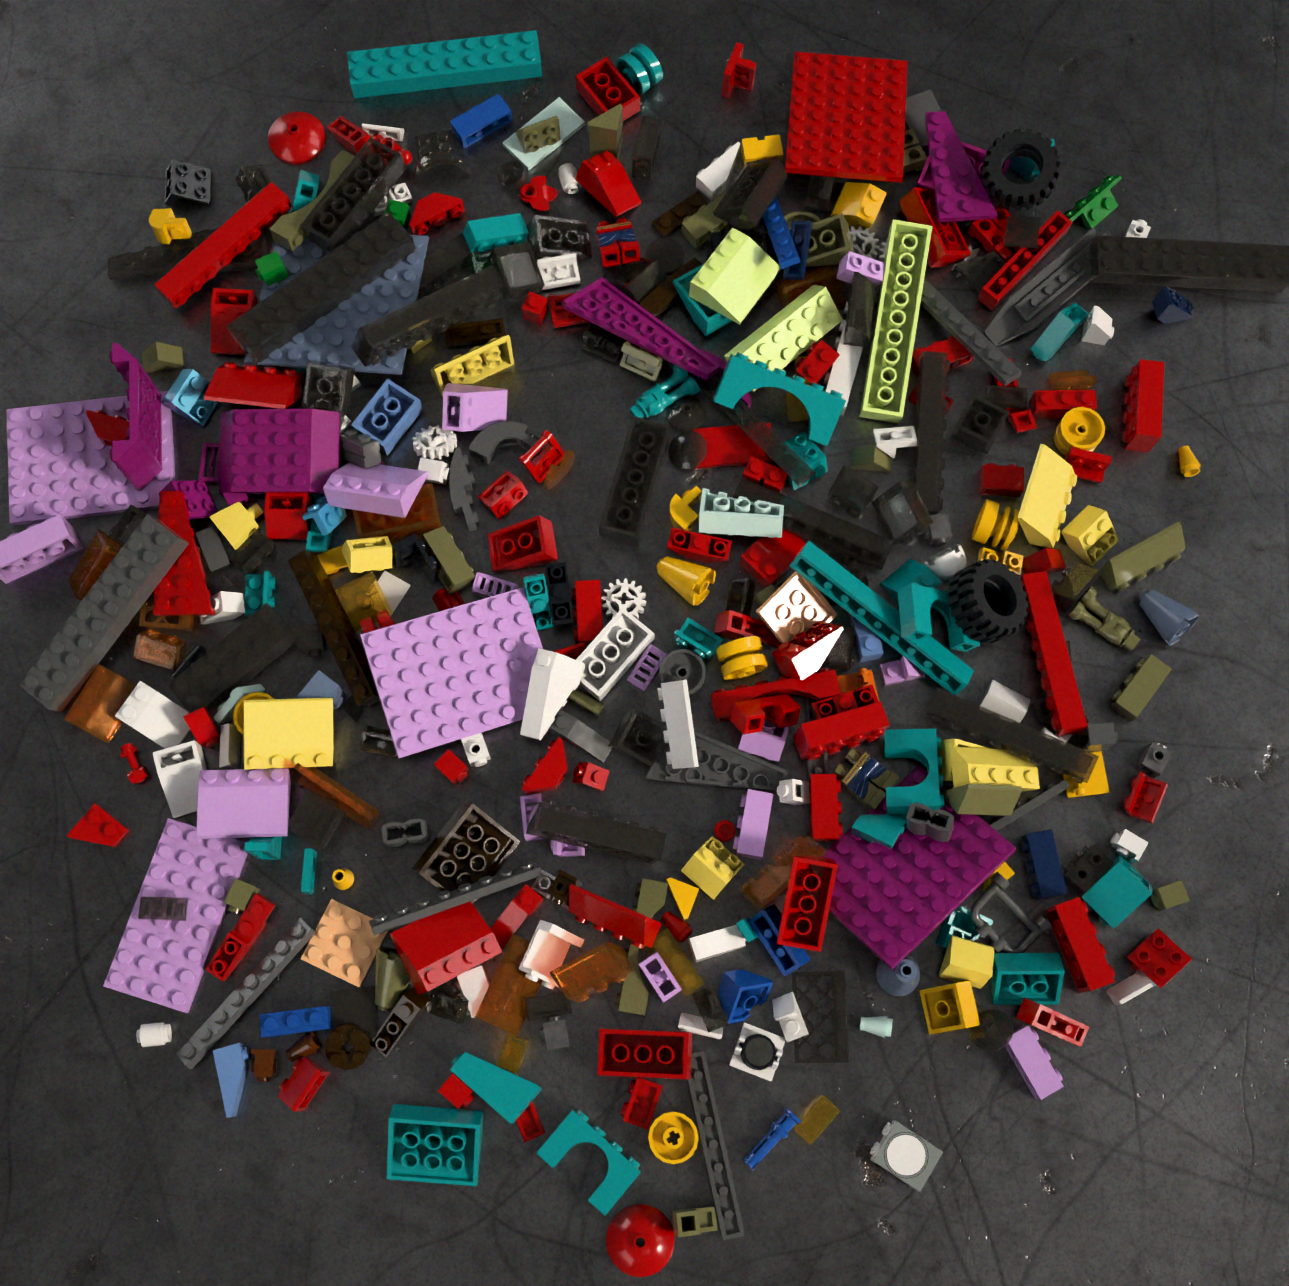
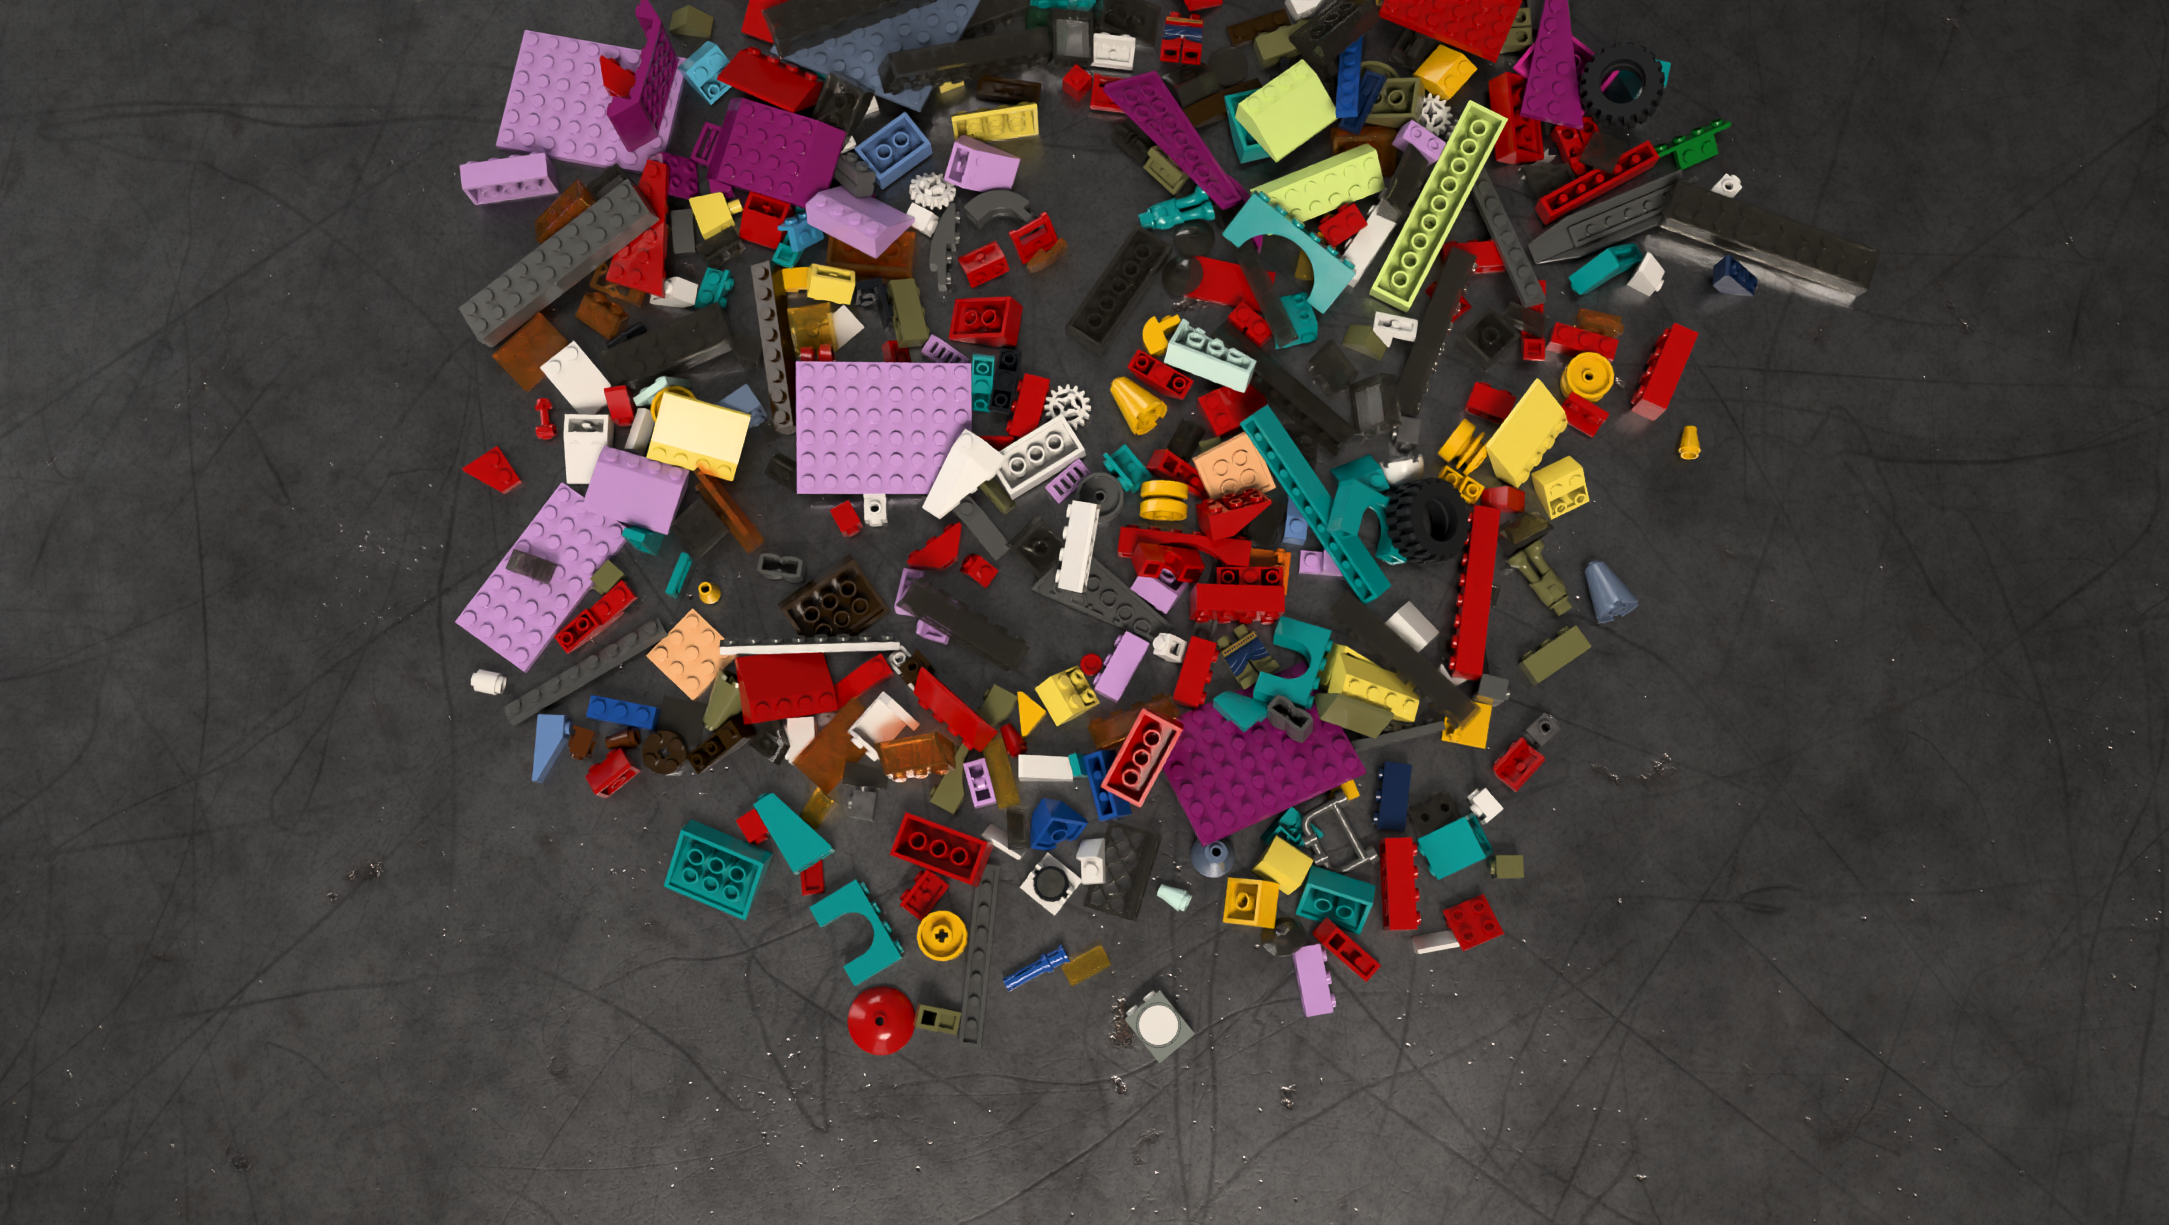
camera: 20 degrees right, 5 degrees up
olive slope [1098,521,1186,592] -> none

